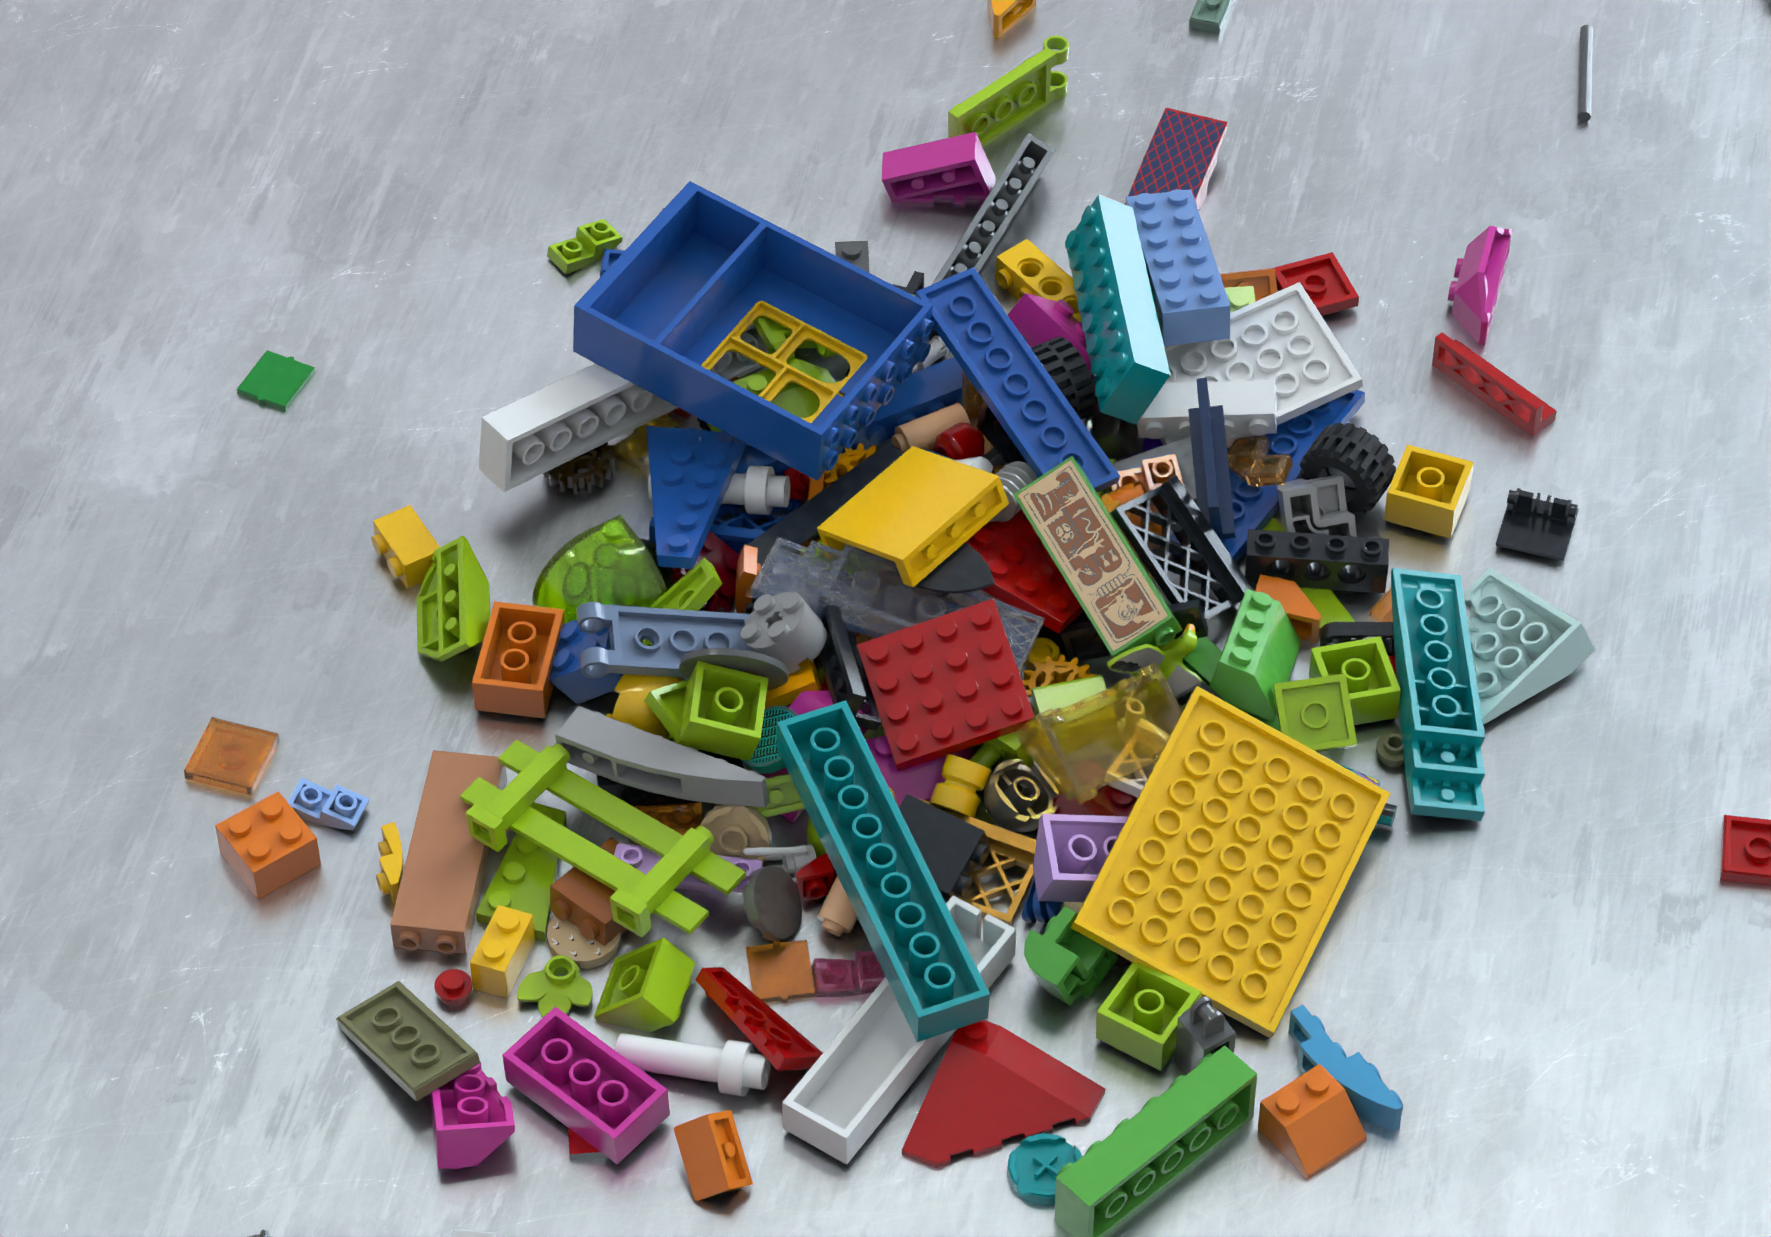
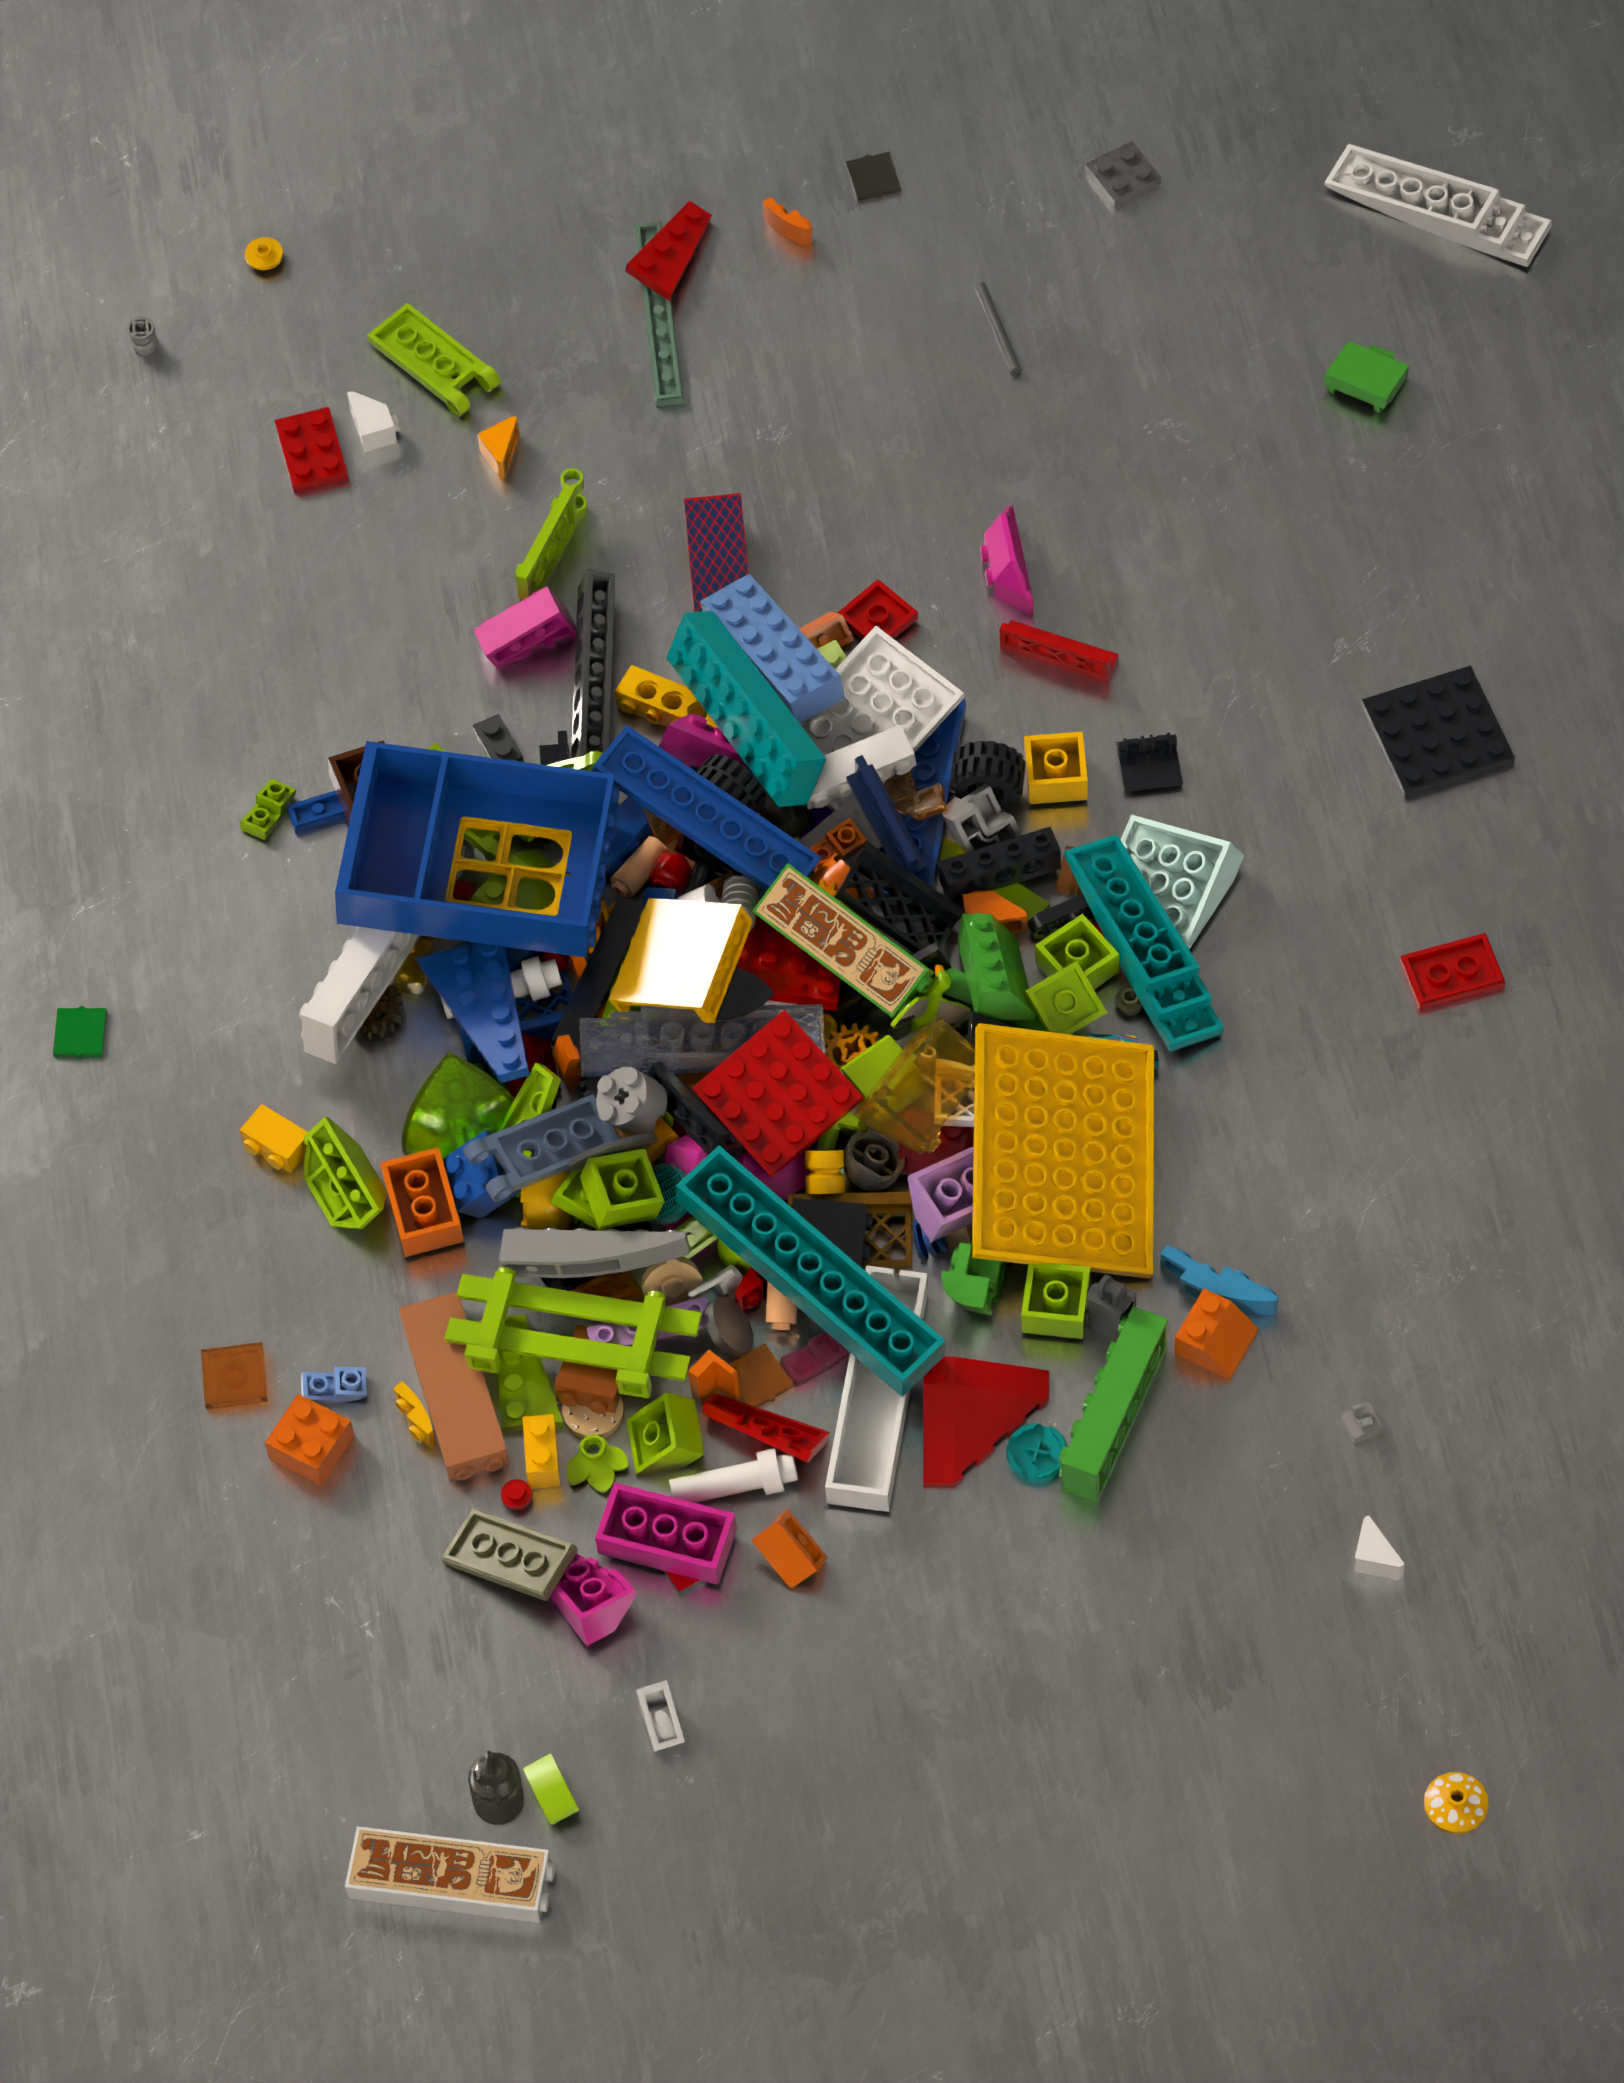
camera: 20 degrees left, 10 degrees up
none -> orange panel [688,1350,740,1406]

